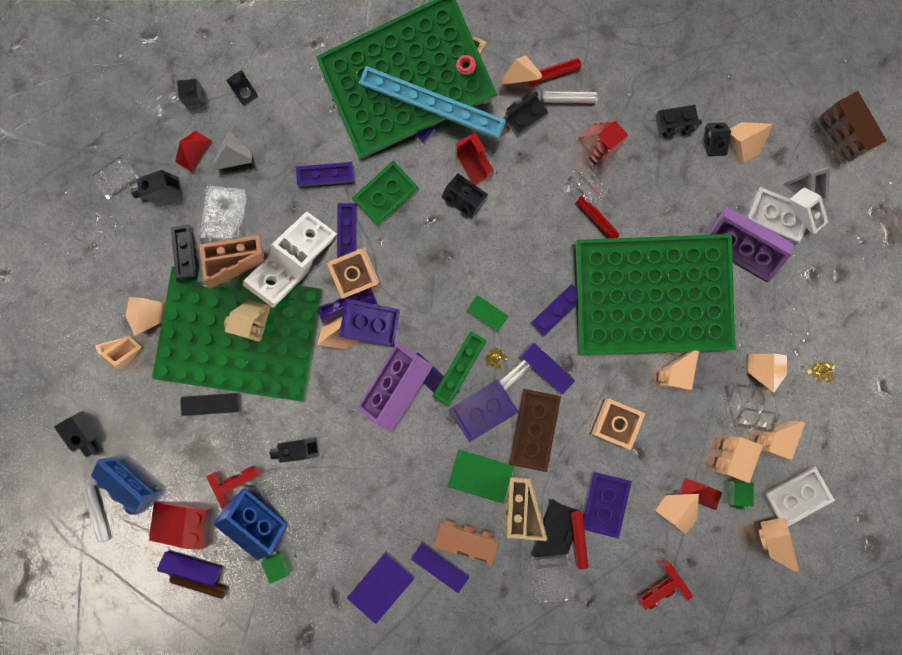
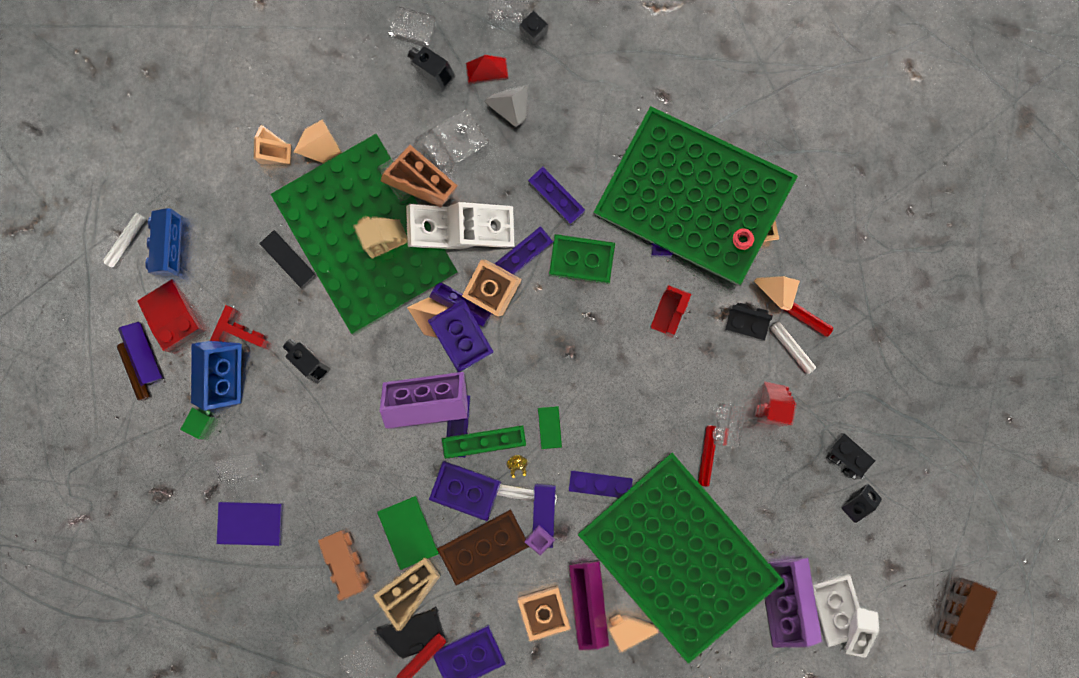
camera: 50 degrees right, 0 degrees up
black torso [53,411,96,458] -> none
black tile [171,225,196,282] -> none
black bracket [226,70,258,105] -> none
medium azure tile [359,66,506,139] -> none
dark purple tile [411,542,469,593] -> none
black bracket [442,173,489,218] -> none
light nougat slope [730,122,773,164] -> none
light grey slope [783,167,830,202] -> none
none -> medium lavender tile [525,526,554,556]
none -> magenta brick [569,561,609,650]

